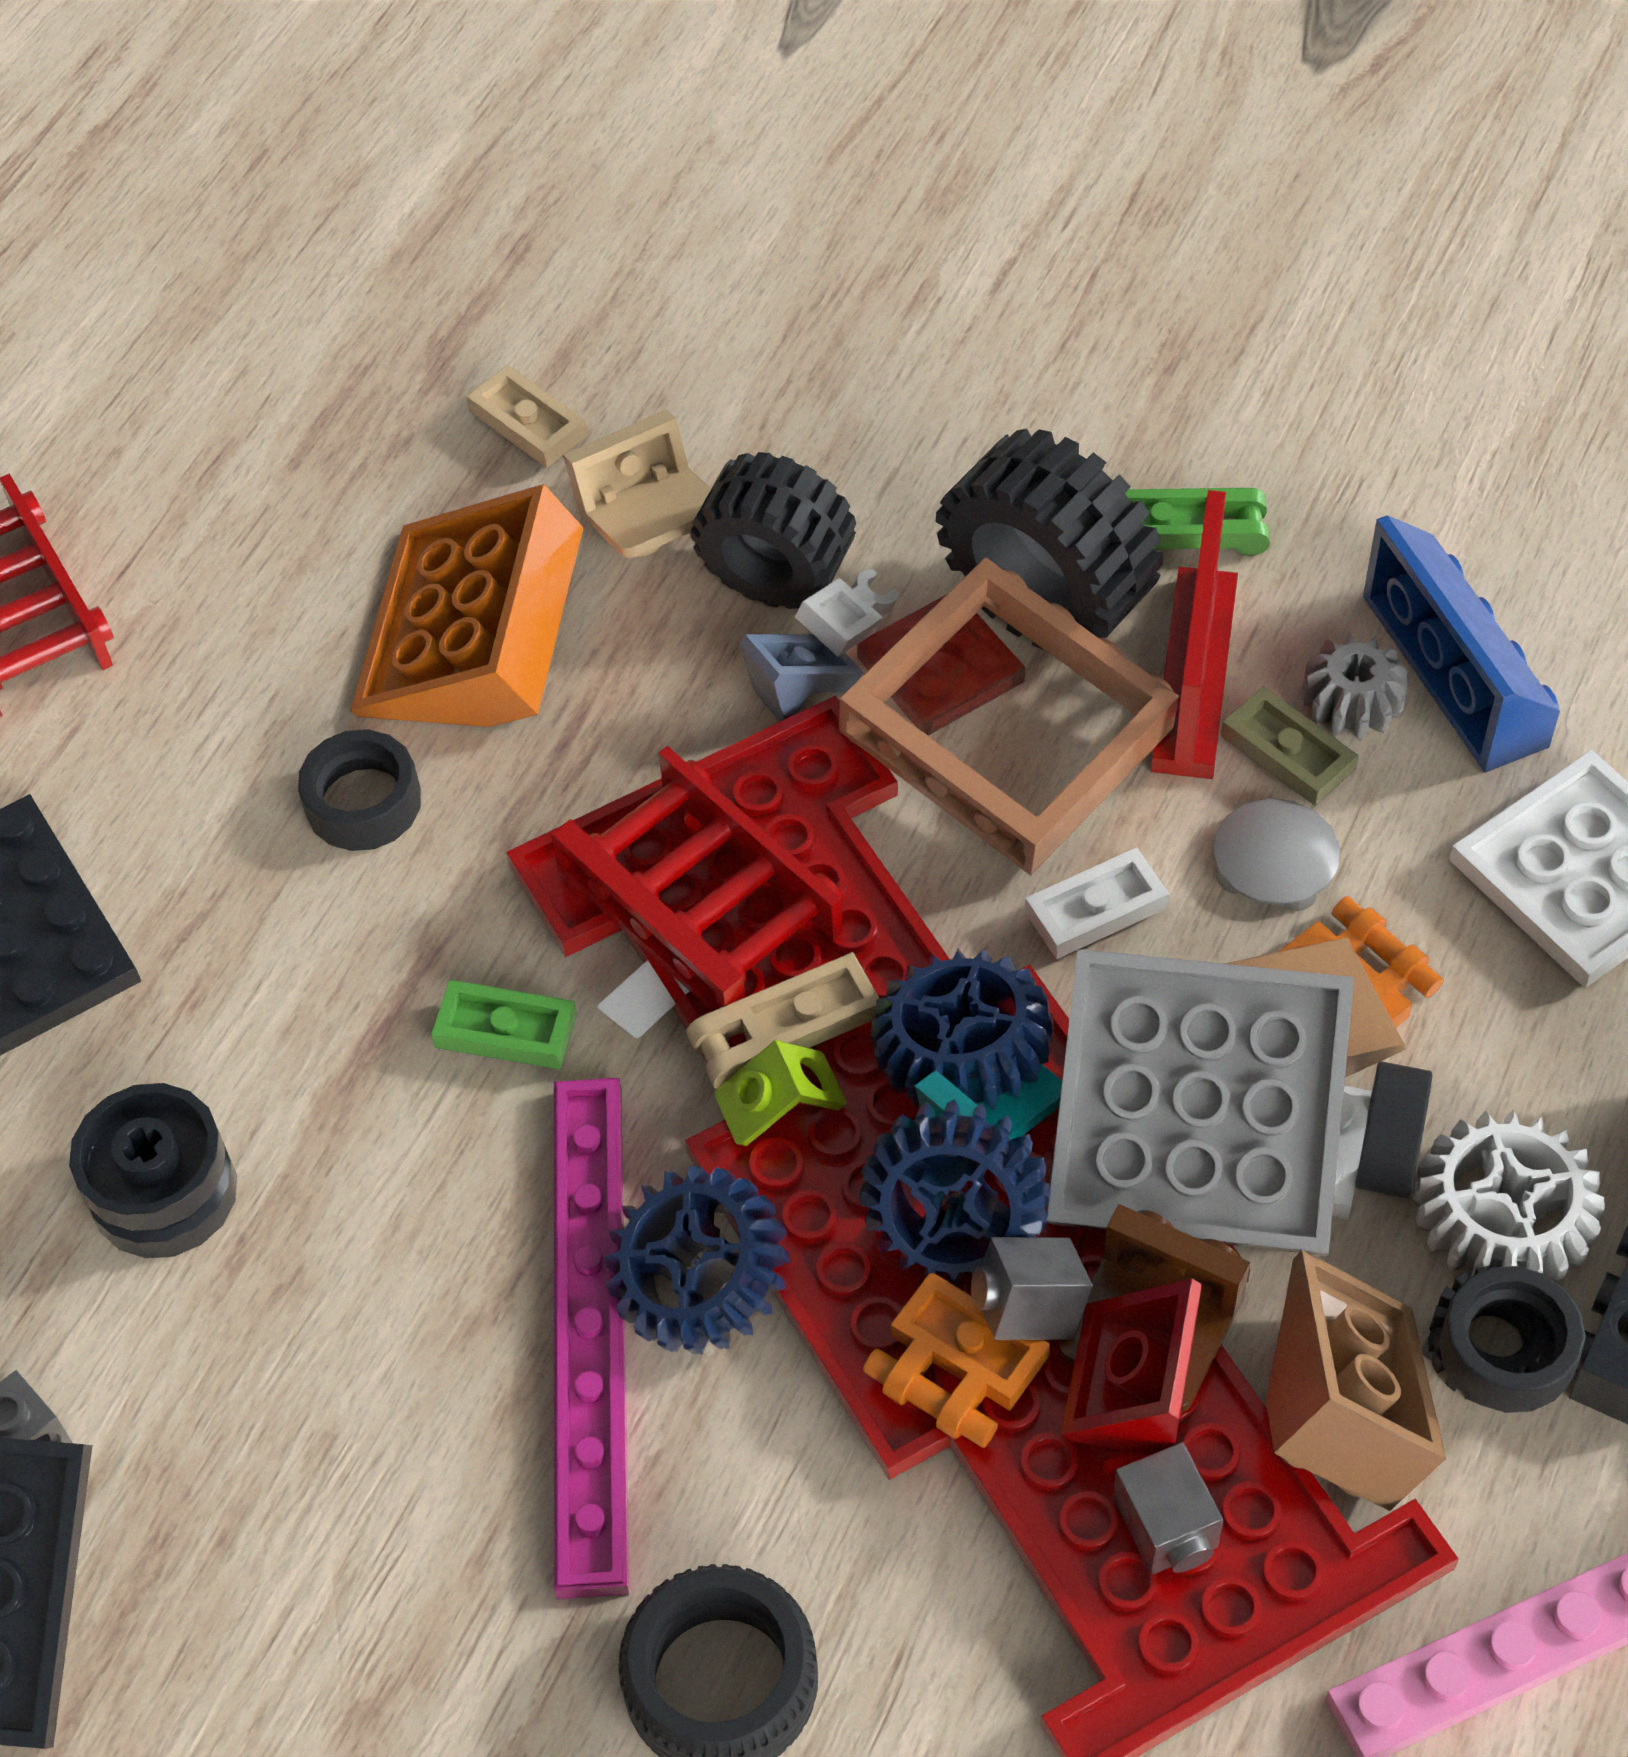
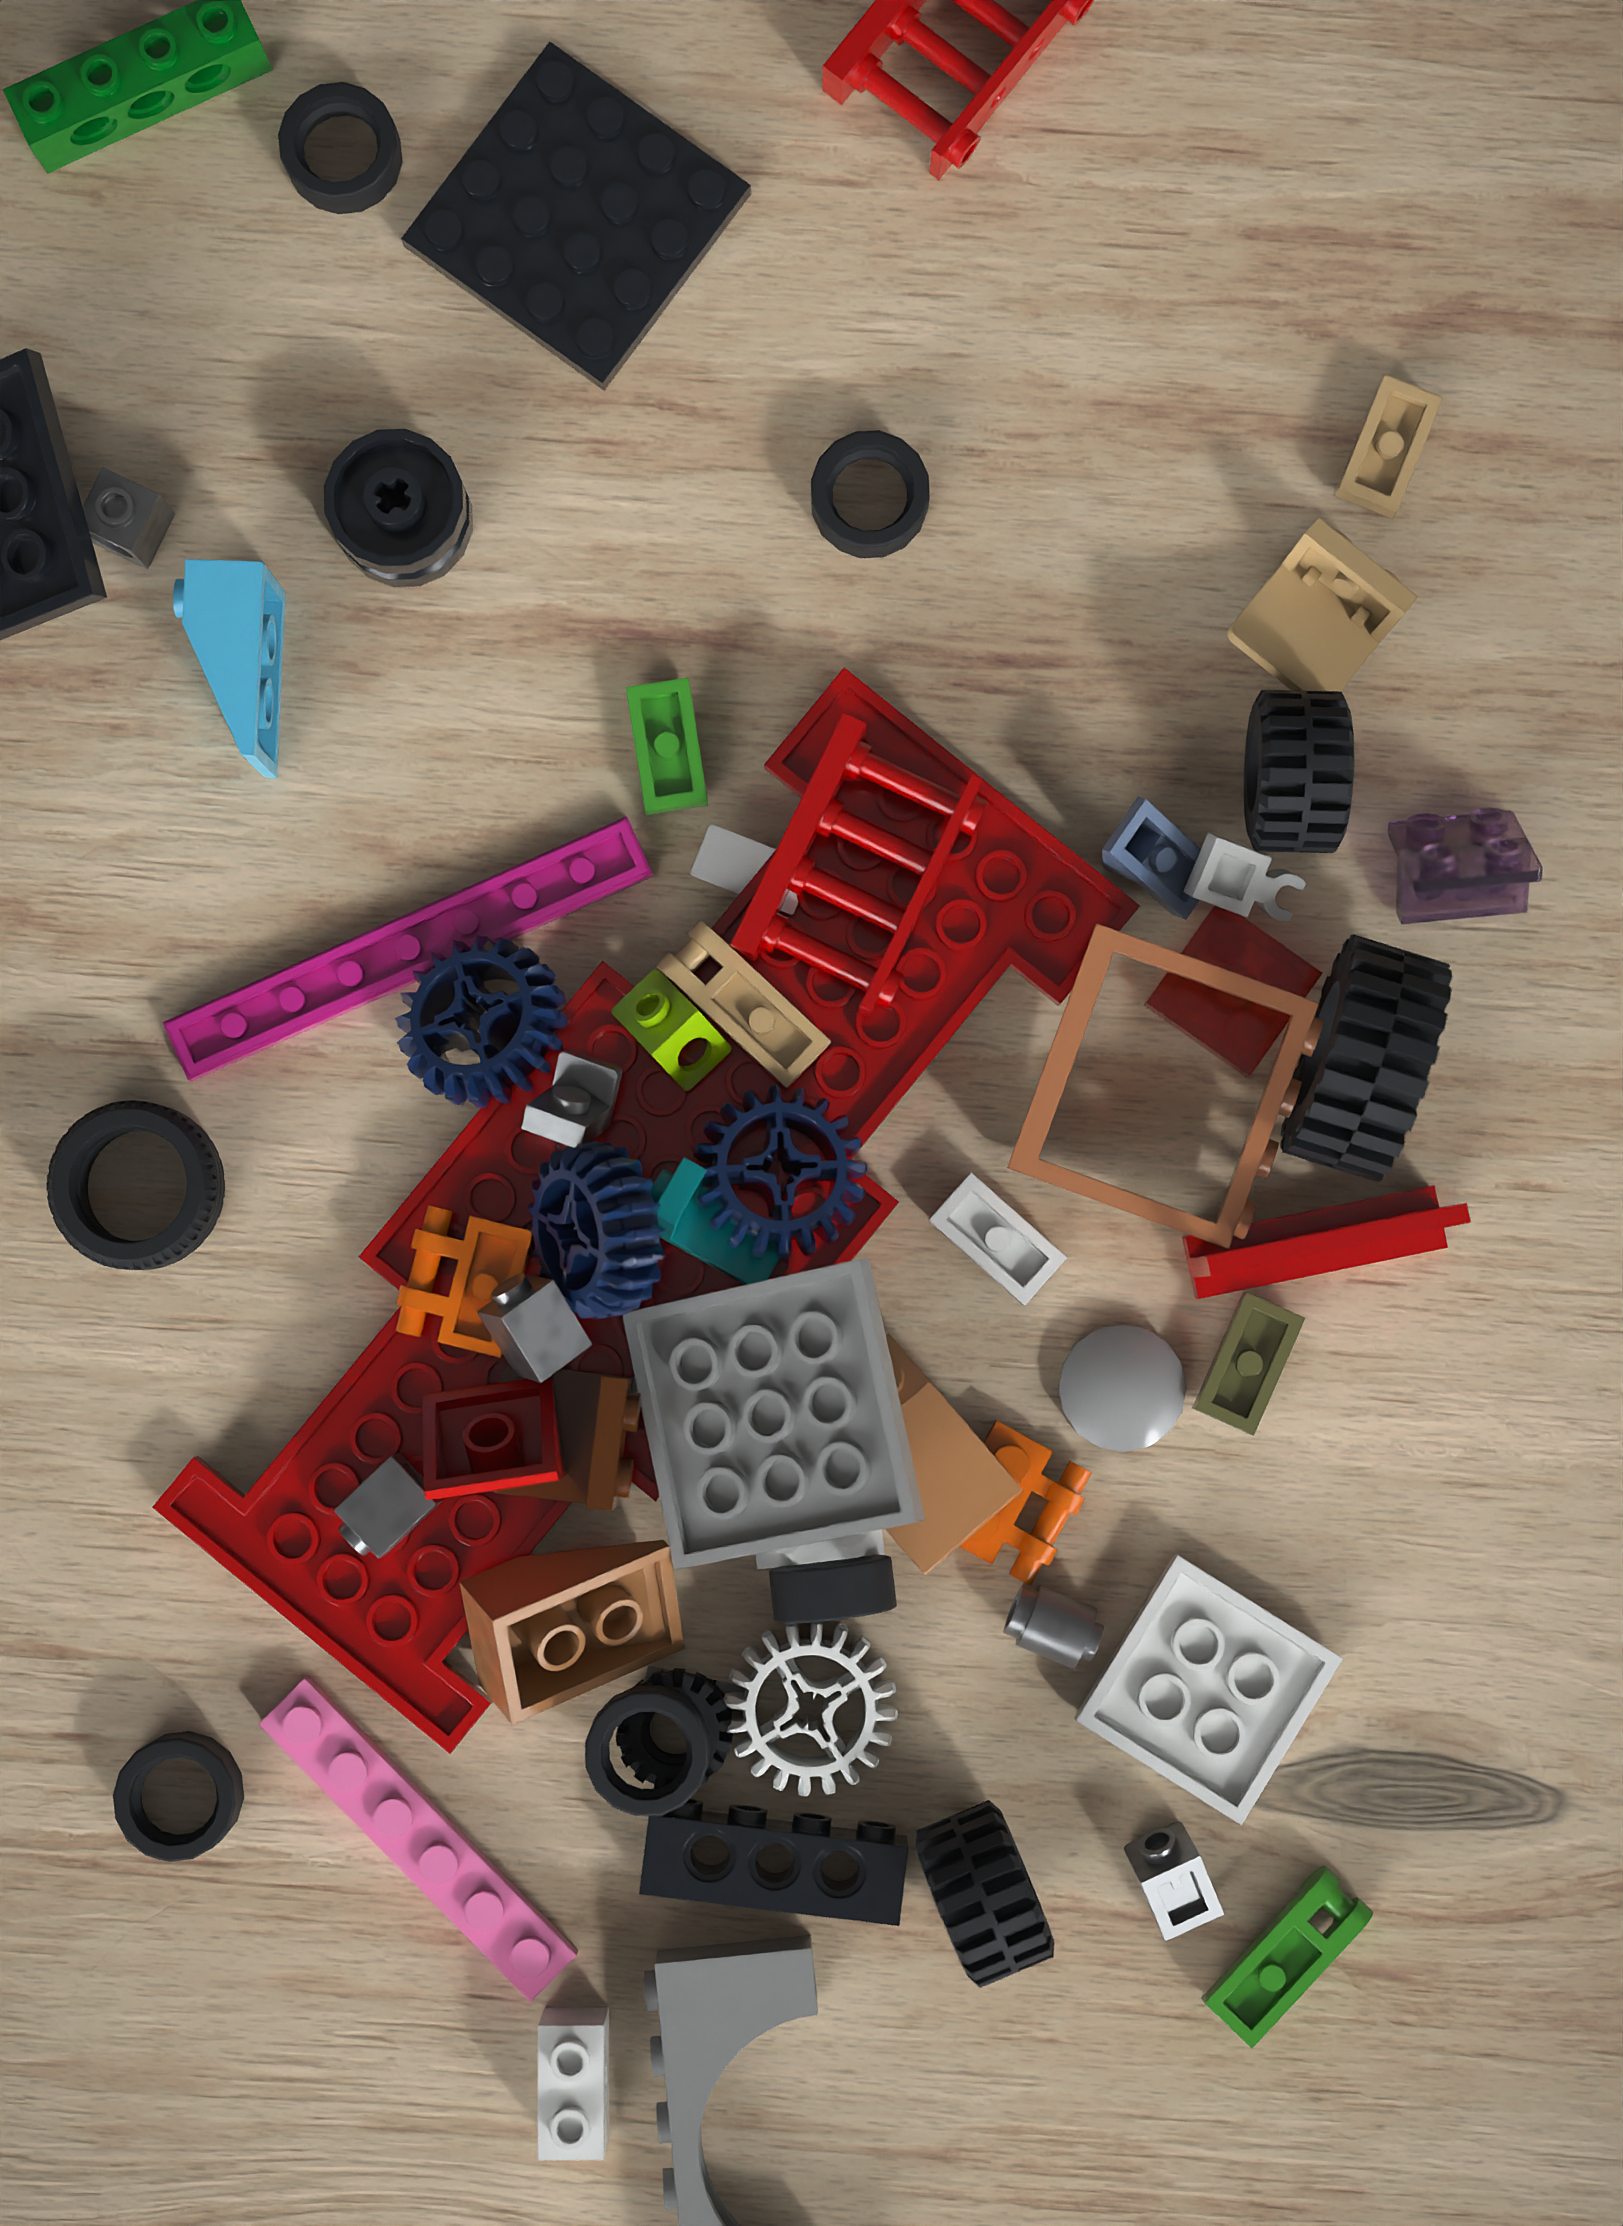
camera: 65 degrees right, 30 degrees up
orange slope [350,484,583,727] -> none
bright green plate [1125,488,1270,556] -> none
light grey gear [1302,633,1409,740] -> none
blue slope [1363,515,1560,773] -> none
none -> medium azure slope [173,559,286,778]
none -> flat silver bracket [521,1049,622,1147]
none -> flat silver brick [1003,1585,1104,1669]
none -> clear purple bracket [1388,807,1543,925]

